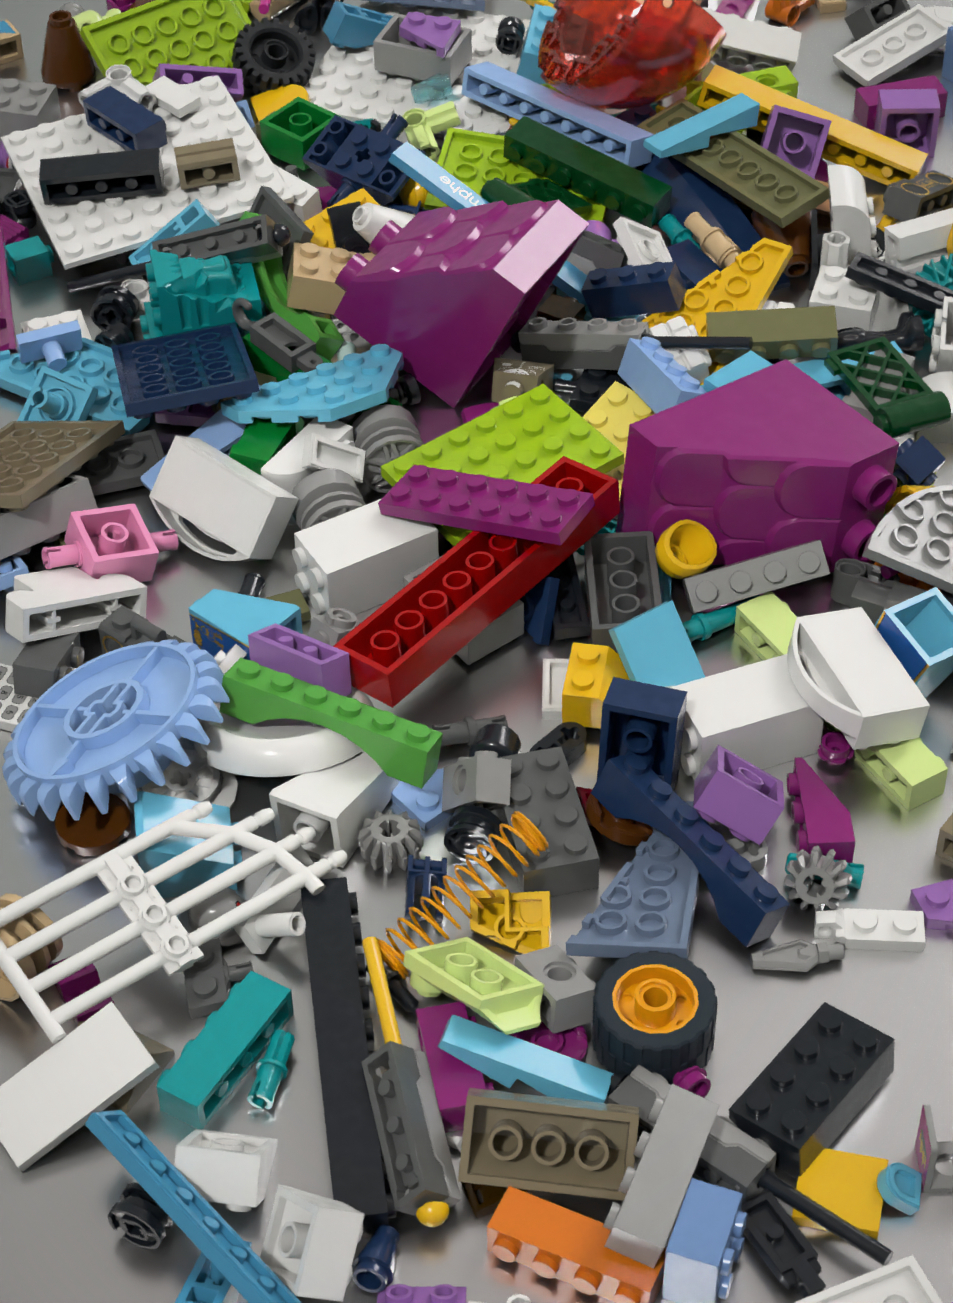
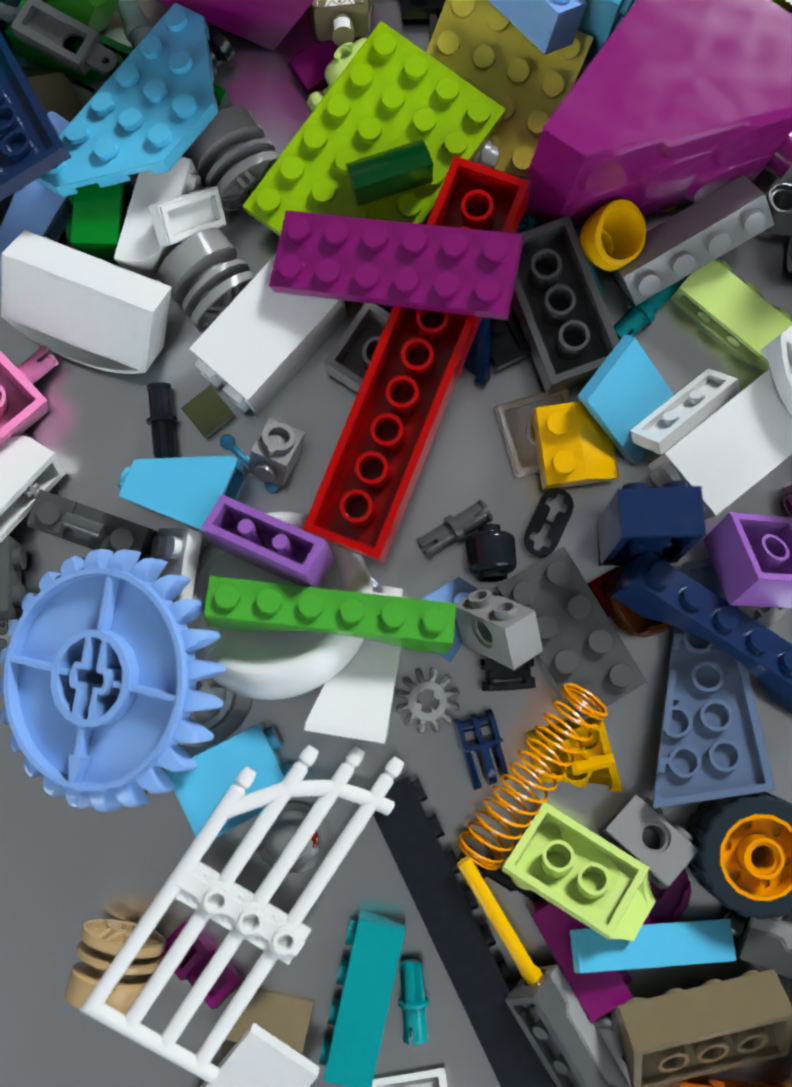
camera: 15 degrees left, 40 degrees up
dark grey plate [184,938,254,1019] -> none
white piece [233,845,314,954] -> none
none -> dark green brick [345,139,433,206]

